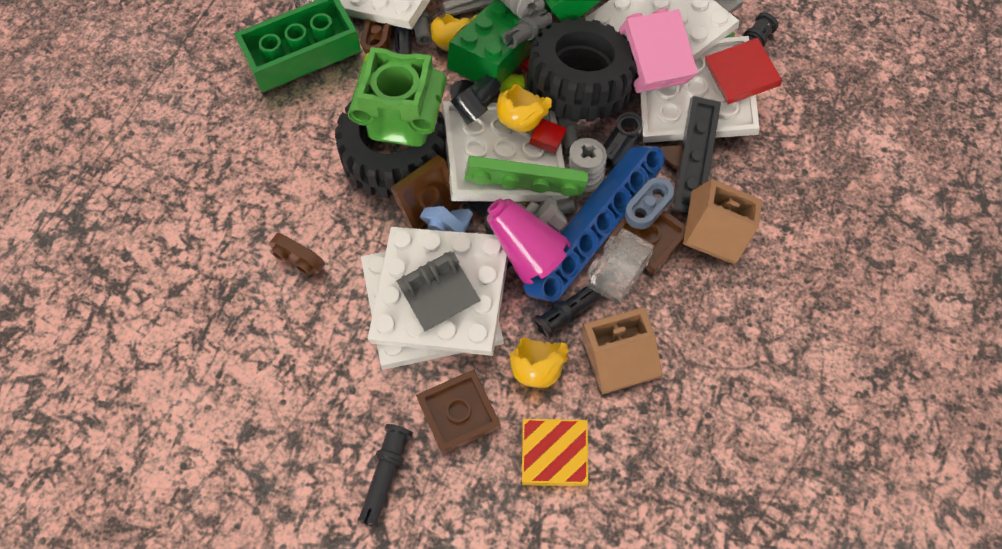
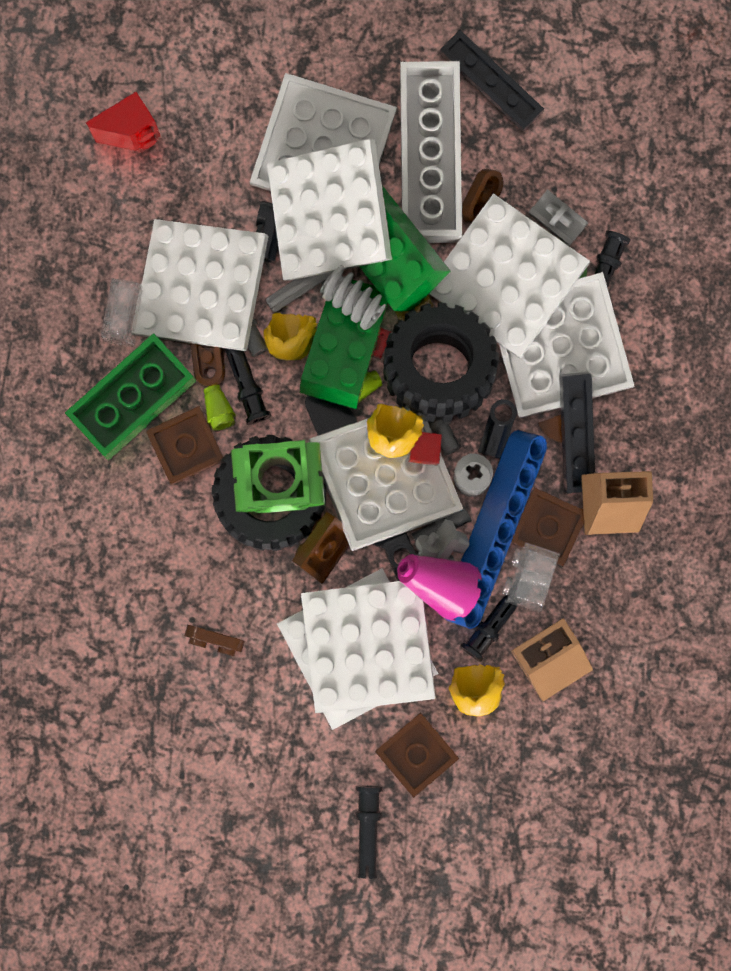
camera: 15 degrees left, 20 degrees up
dark grey hinge [396,251,481,332] -> none
light blue bracket [419,206,473,232] -> none
black piece [450,75,501,125] -> none
bright green plate [464,156,588,196] -> none
dark grey pin [502,9,552,49] -> none
tile [522,419,588,487] -> none
bright pink panel [619,8,698,93] -> none
sand blue plate [625,177,674,229] -> none
red tile [705,38,782,105] -> none
none -> reddish brown plate [146,406,223,485]

